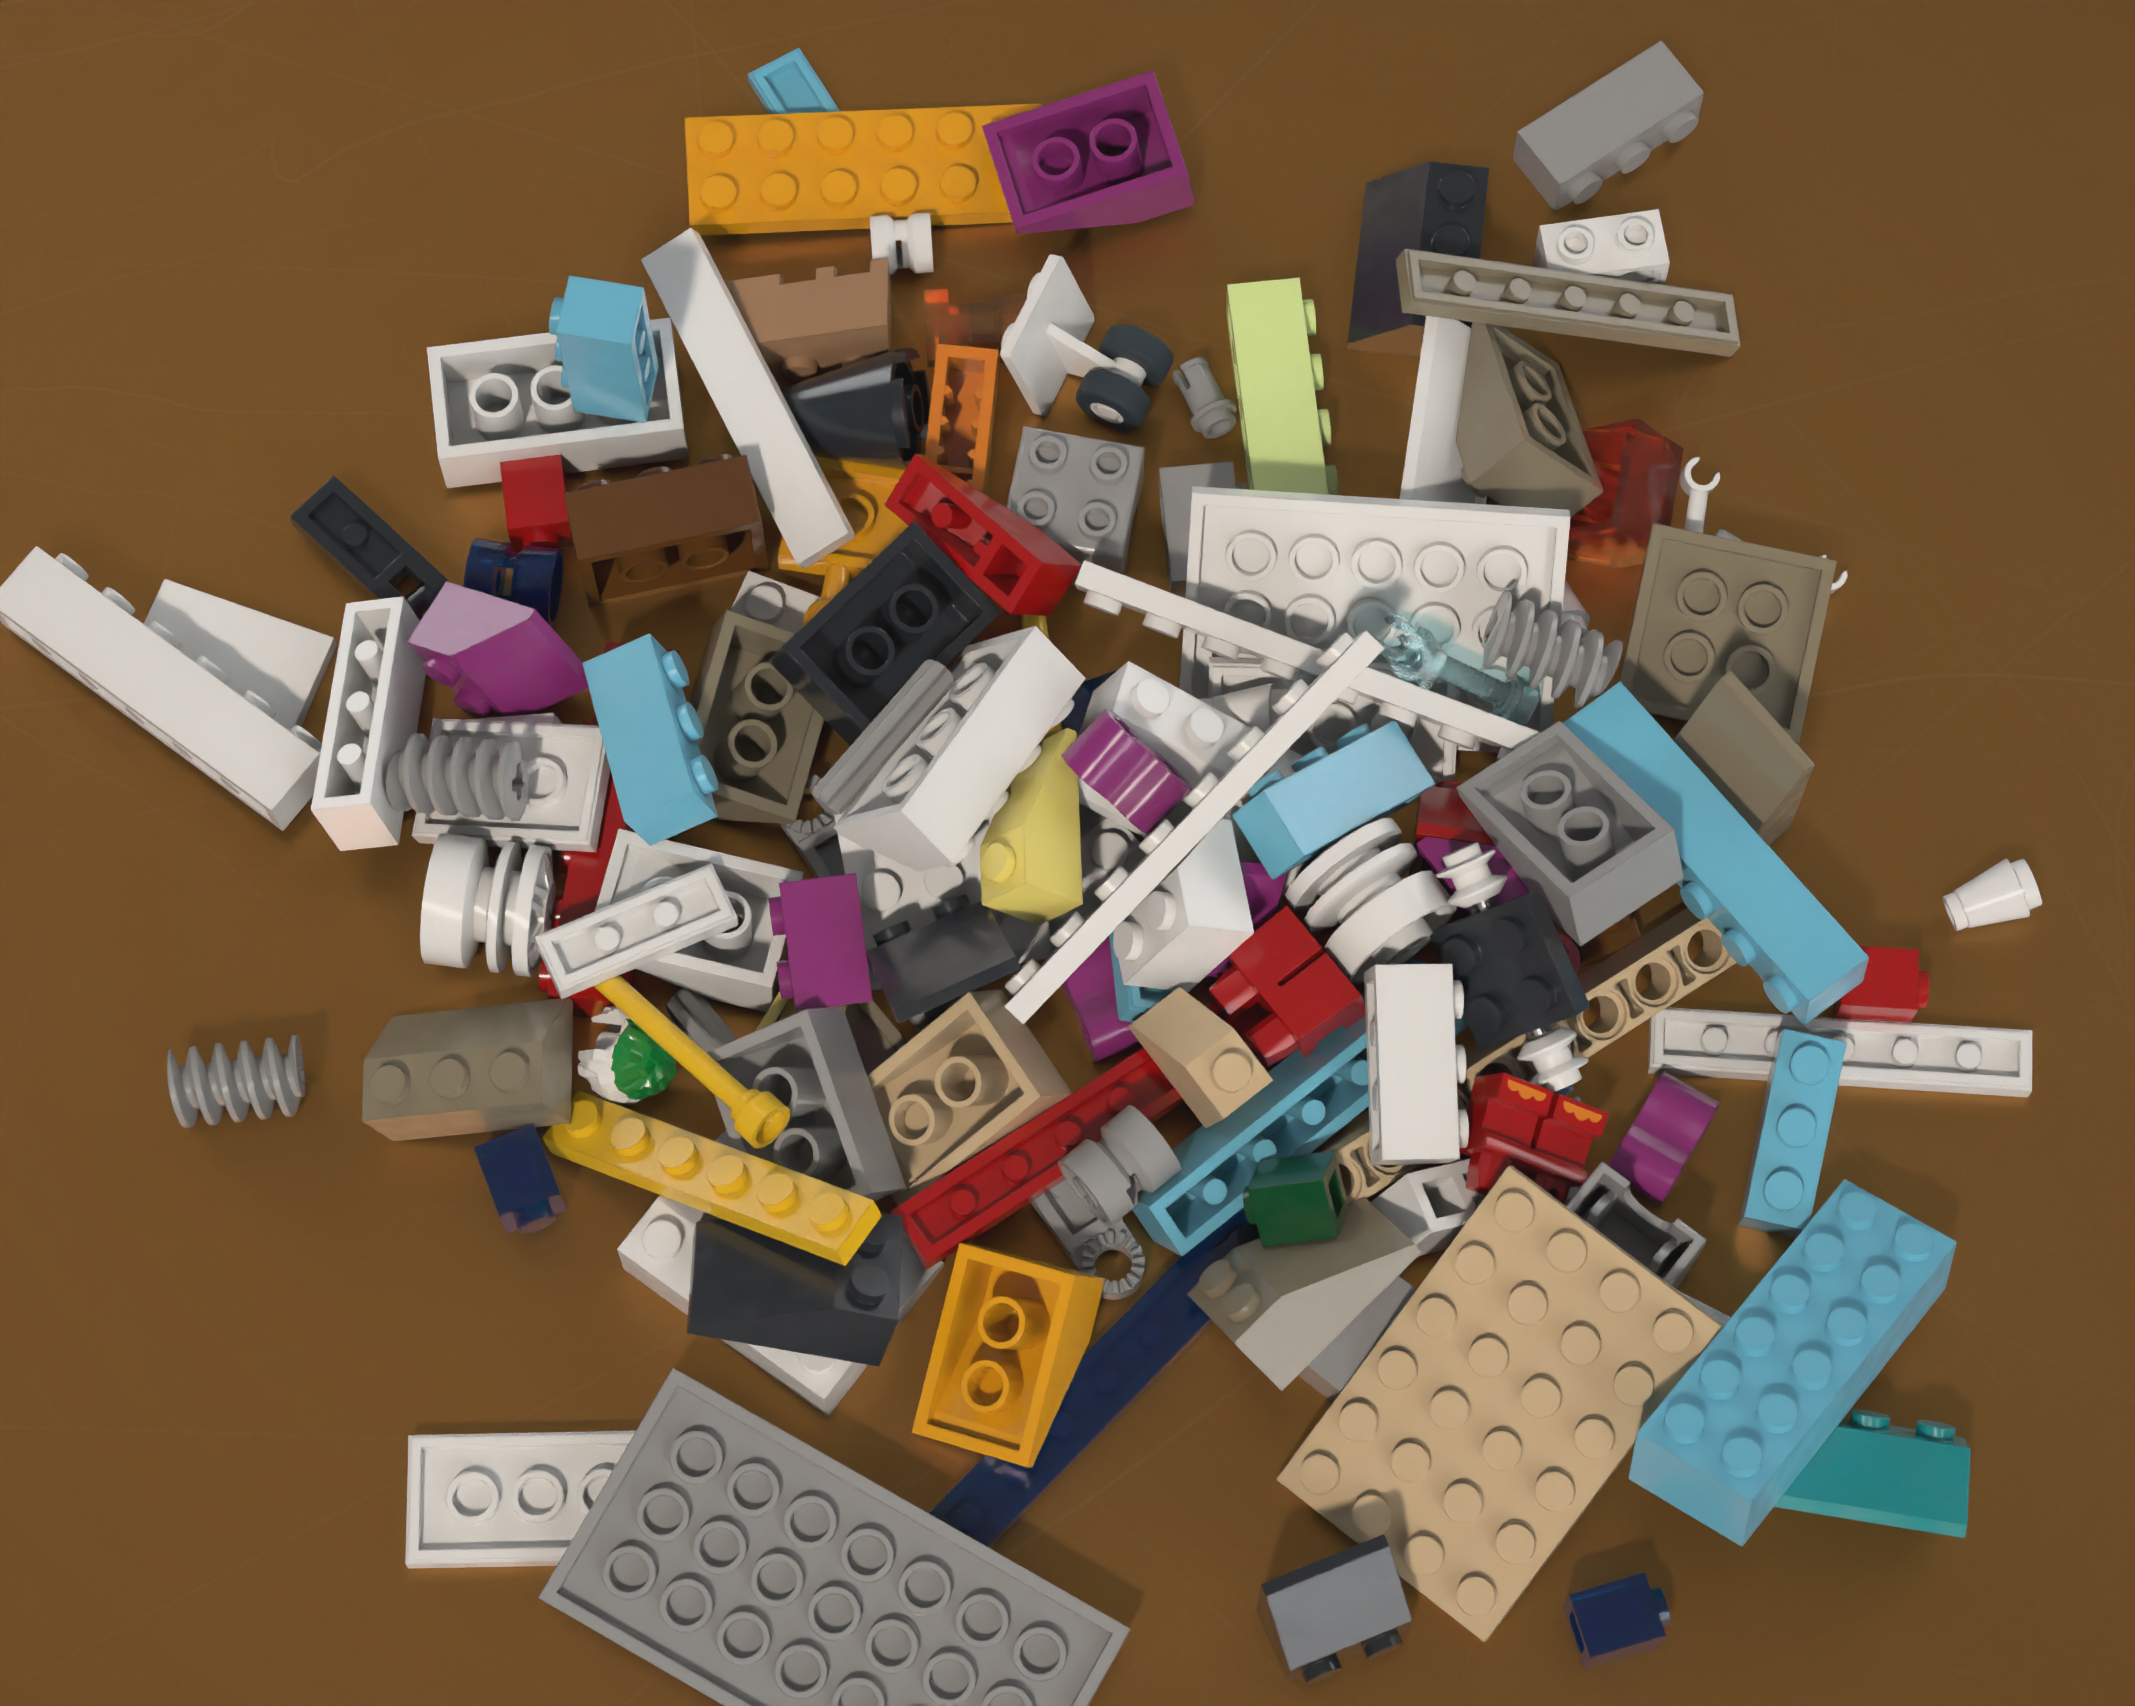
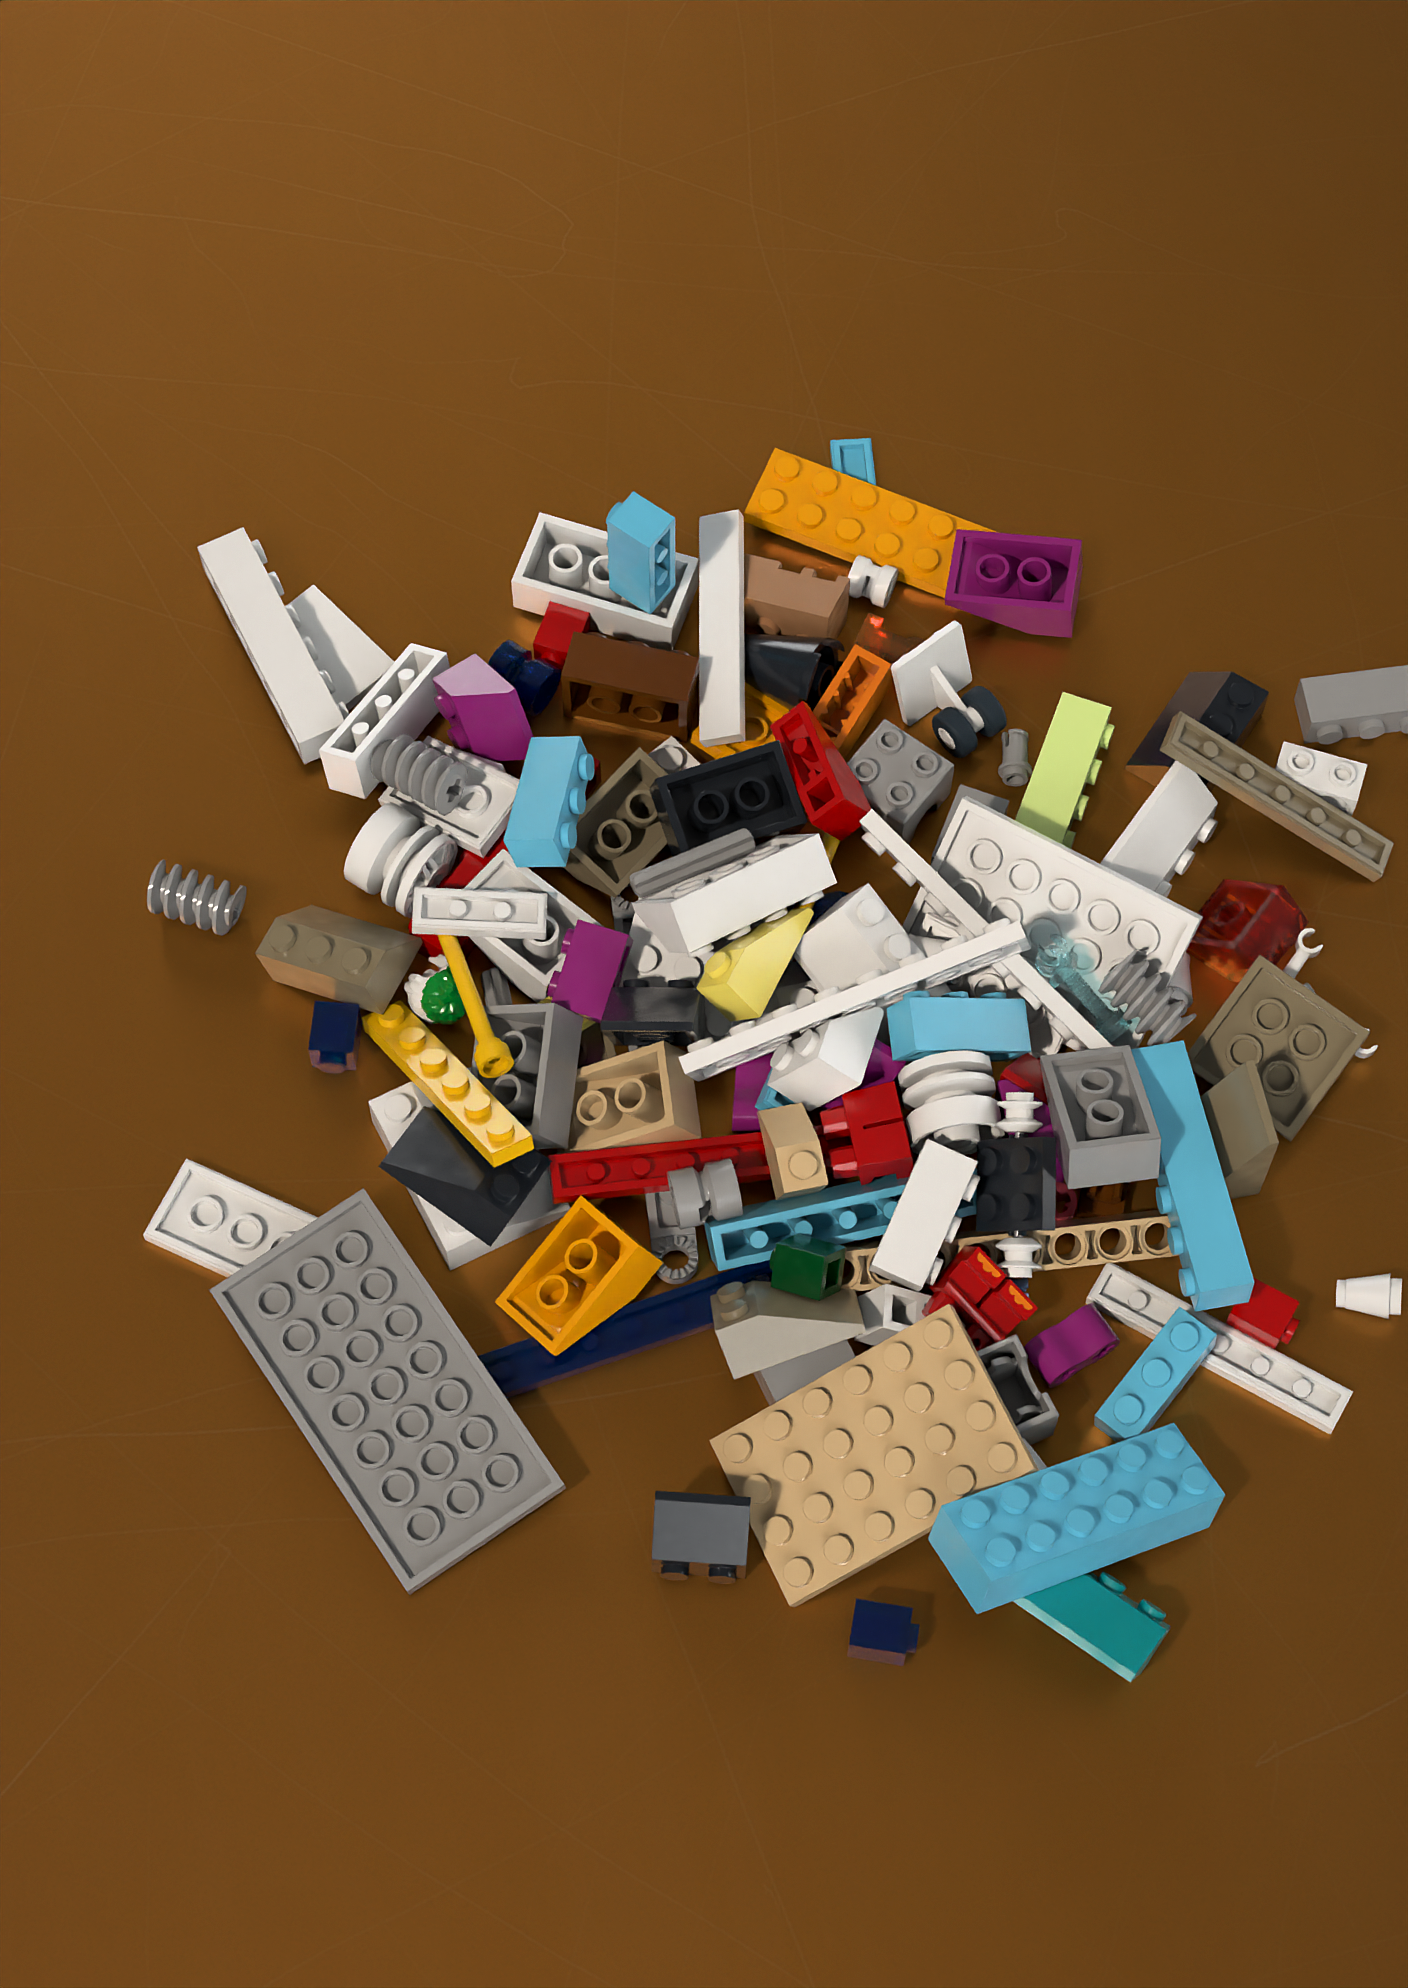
camera: 25 degrees right, 5 degrees down
black plate [290,476,449,621] -> none
magenta axle [1061,708,1192,835] -> none
dark tan slope [1456,322,1604,517] -> none

